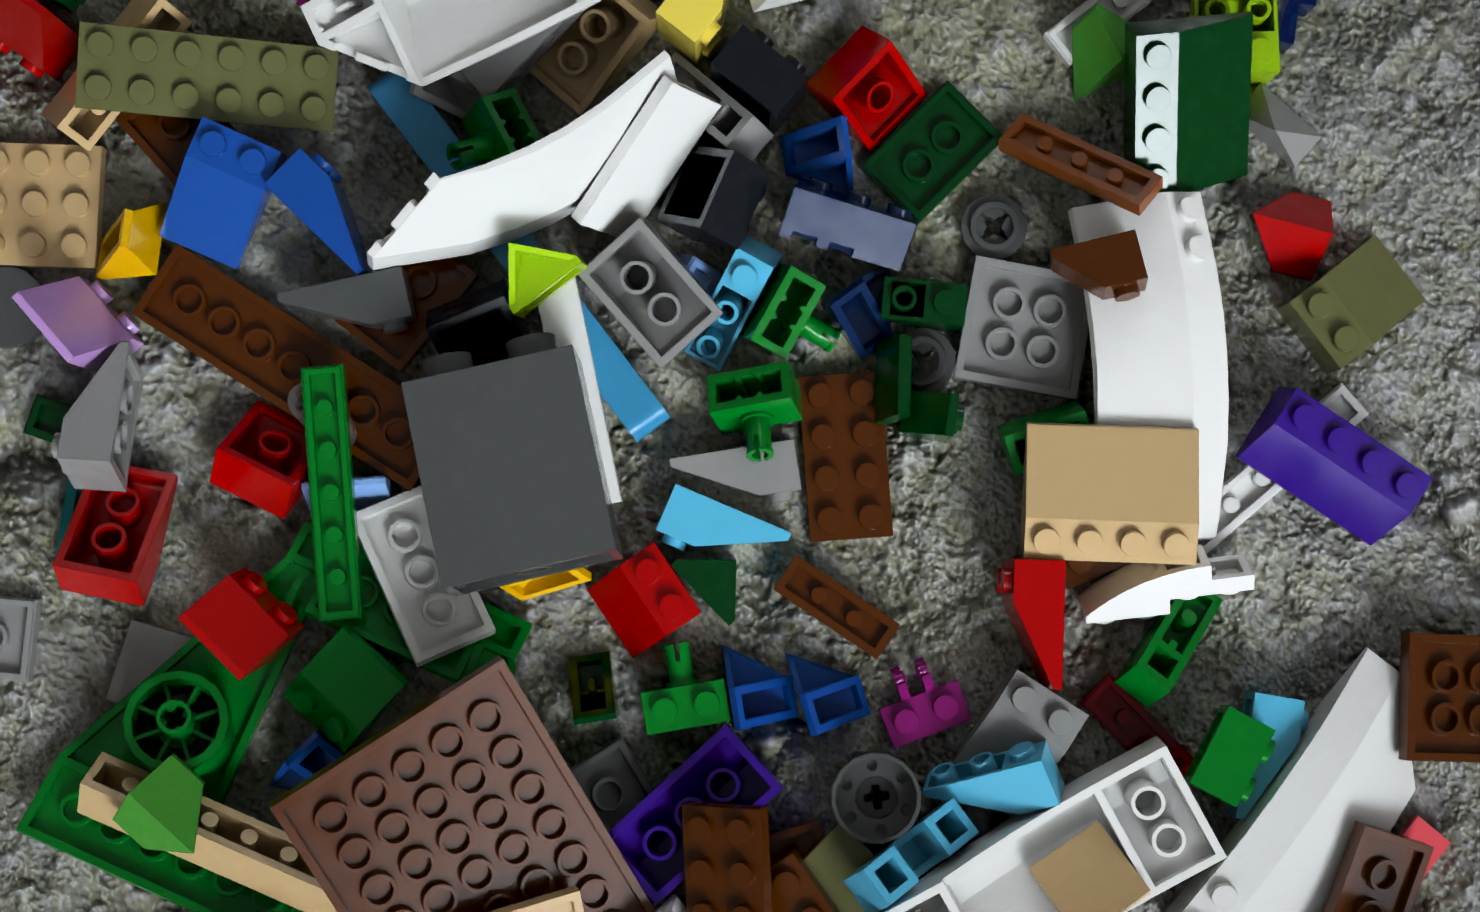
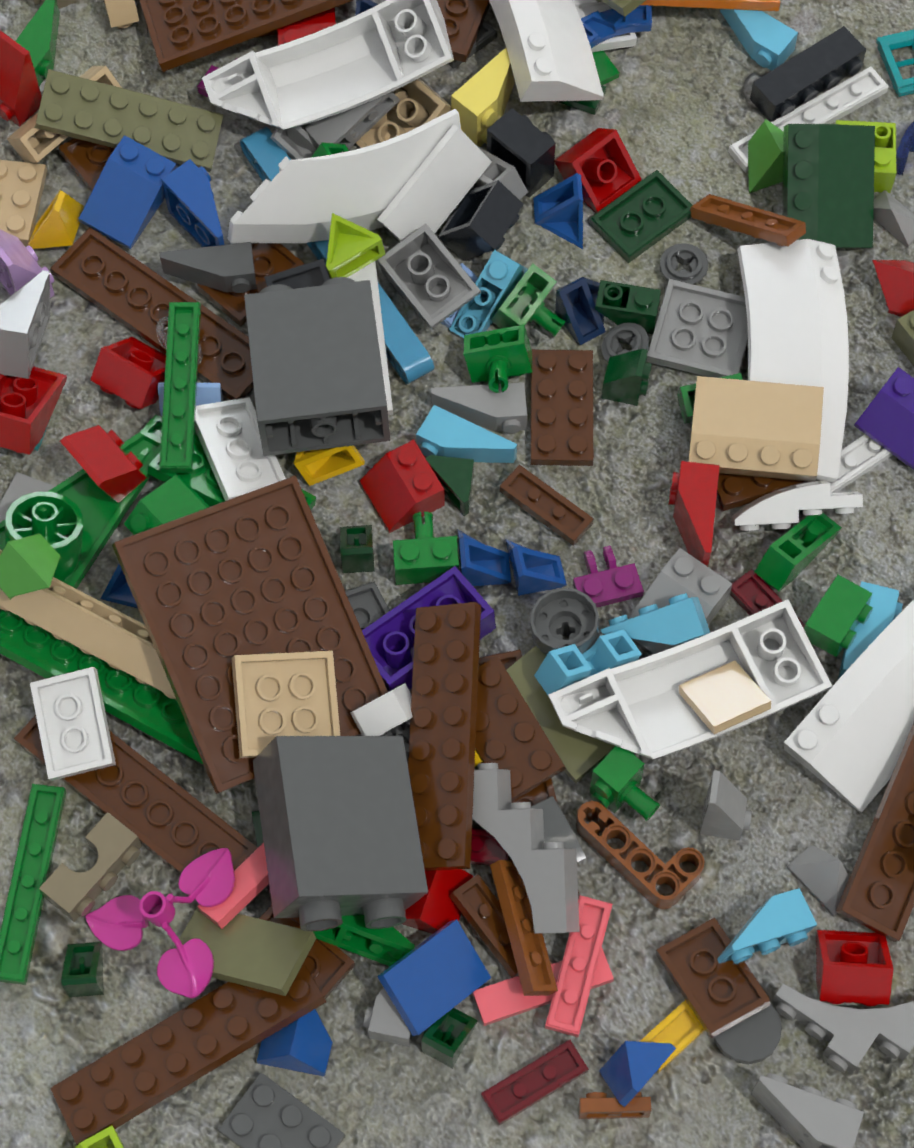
camera: 10 degrees right, 20 degrees down
wedge [778,176,917,271] -> none
dark green tile [874,333,912,426] -> none
reddish brown slope [1050,230,1148,302] -> none

